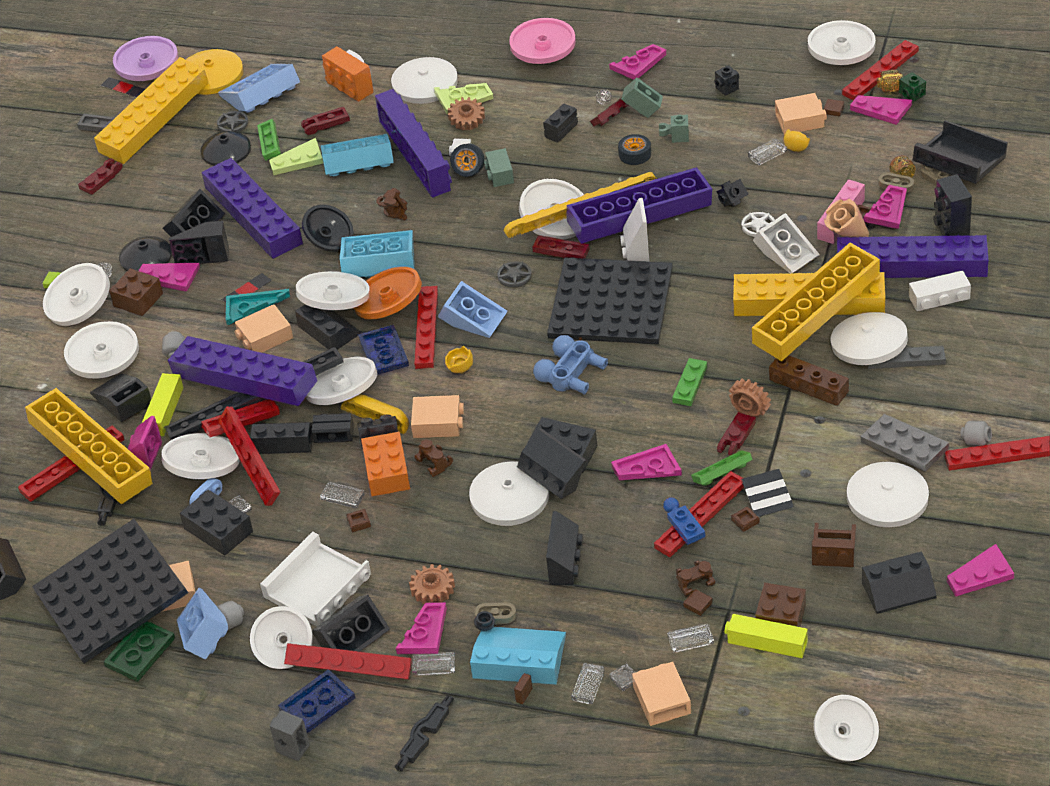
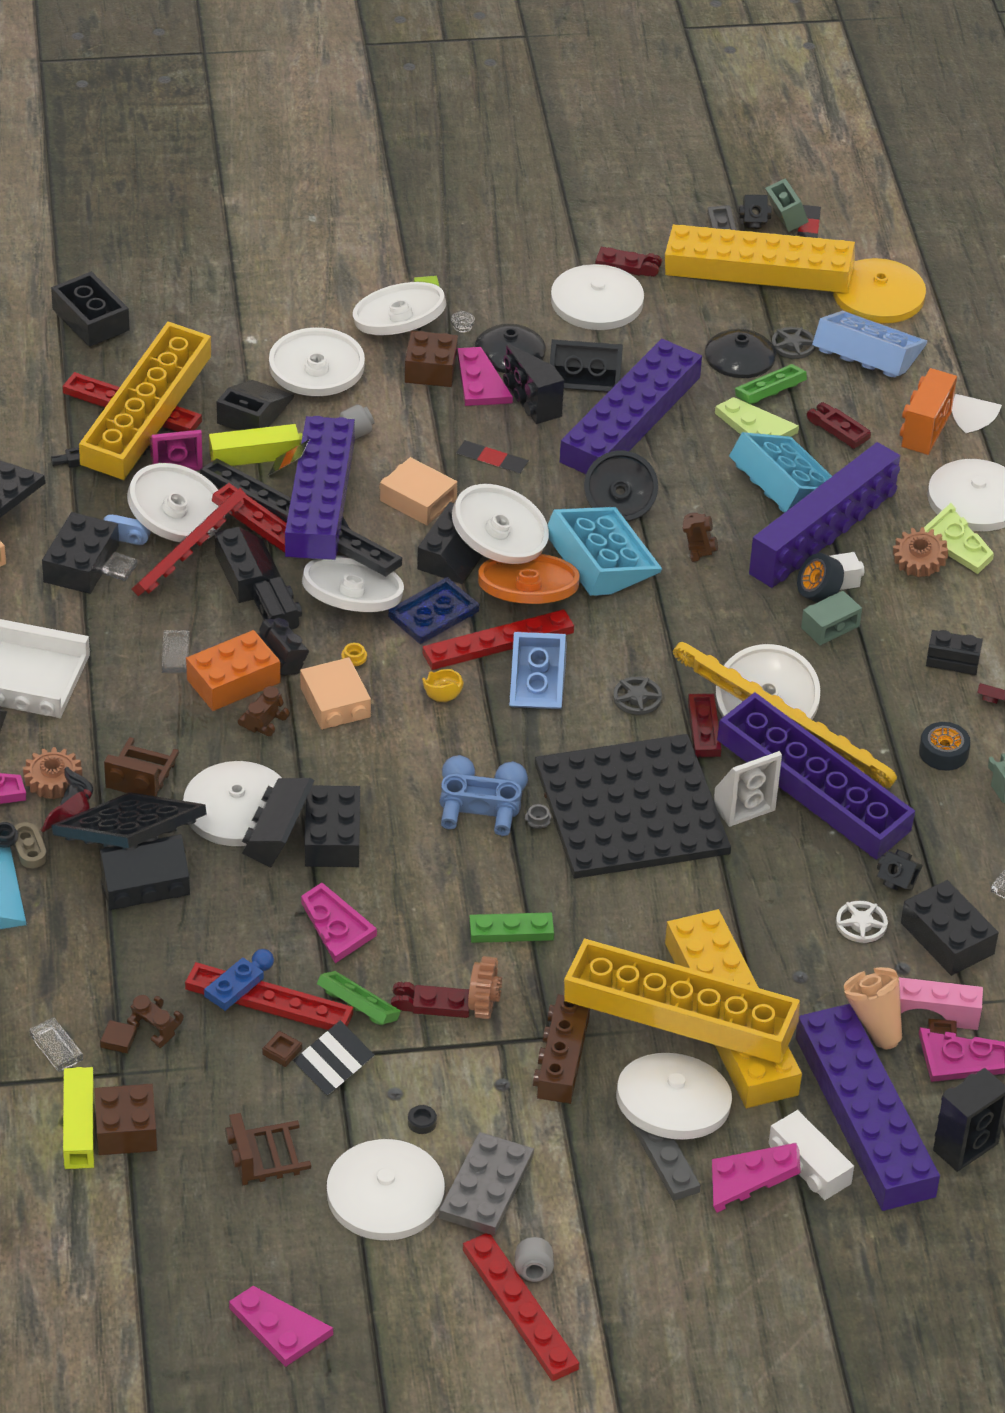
camera: 60 degrees right, 0 degrees up
lavender dish [113,36,178,81] -> none
teal wing [226,289,290,325] -> none
yellow brick [341,394,409,434] -> none
reddish brown tile [346,509,371,533] -> none
white slope [753,213,820,274] -> none
black slope [862,551,937,614] -> none
none -> dark red hair [40,767,93,832]
none -> black plate [52,792,207,850]
none -> reddish brown plate [104,737,179,797]
none -> sticker [268,440,309,476]
none -> yellow plate [341,643,367,666]
none -> black tile [408,1105,437,1134]
none -> flat silver plate [525,804,552,829]
none -> white dish [551,264,644,330]
none -> dark pink wing [712,1143,801,1213]
none -> black brick [739,194,772,229]
none -> sand green brick [765,178,809,232]
none -> black brick [901,880,999,976]

